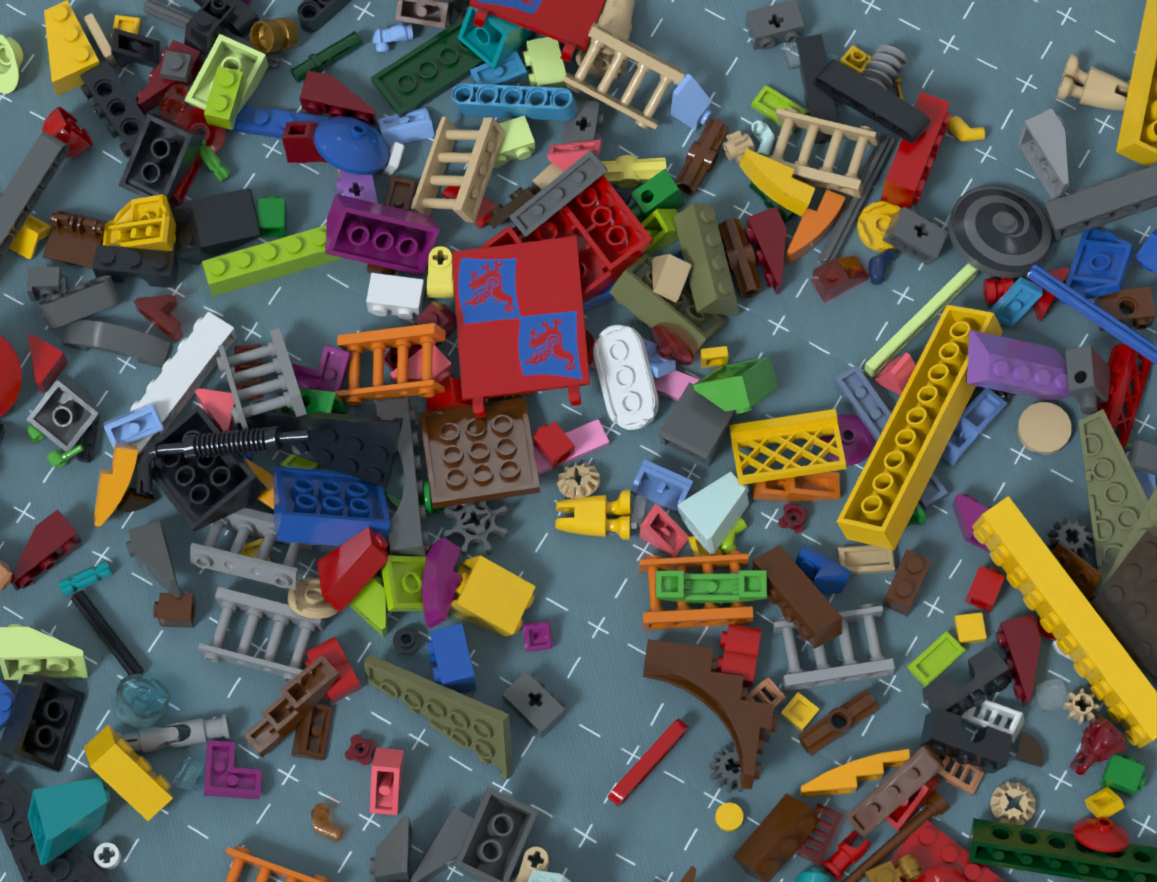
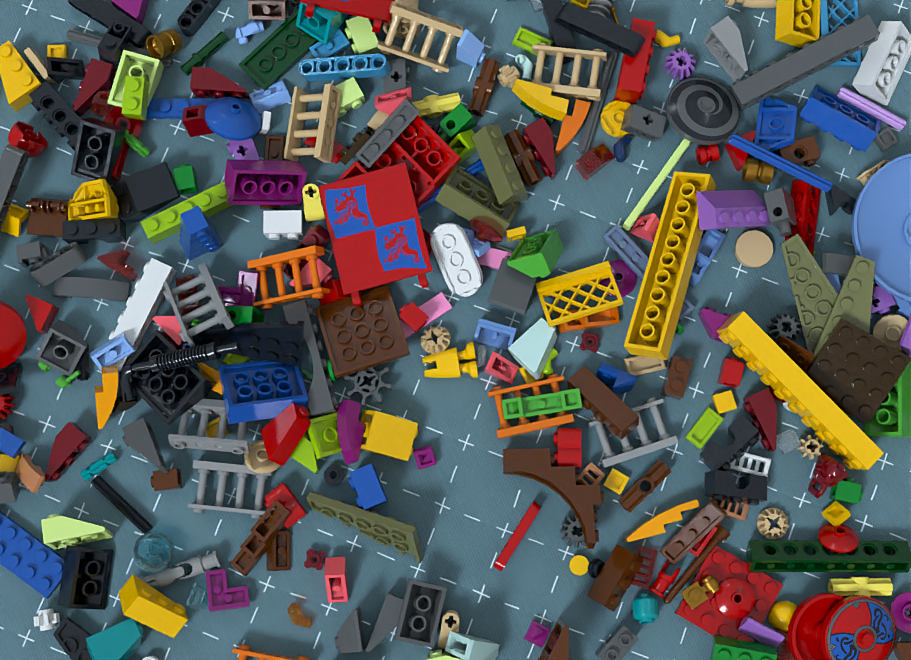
camera: 10 degrees left, 10 degrees up
dark grey plate [160,51,192,82] -> none
dark grey brick [502,671,565,738] -> none
tan slope [652,254,691,303] -> none
dark azure plate [989,277,1043,328] -> none
dark brown tile [1015,732,1044,767] -> none
none -> blue wedge [180,206,223,261]
none -> black plate [588,558,605,578]
none -> medium lavender gear [664,48,696,81]
none -> pearl gold wheel [742,157,774,185]

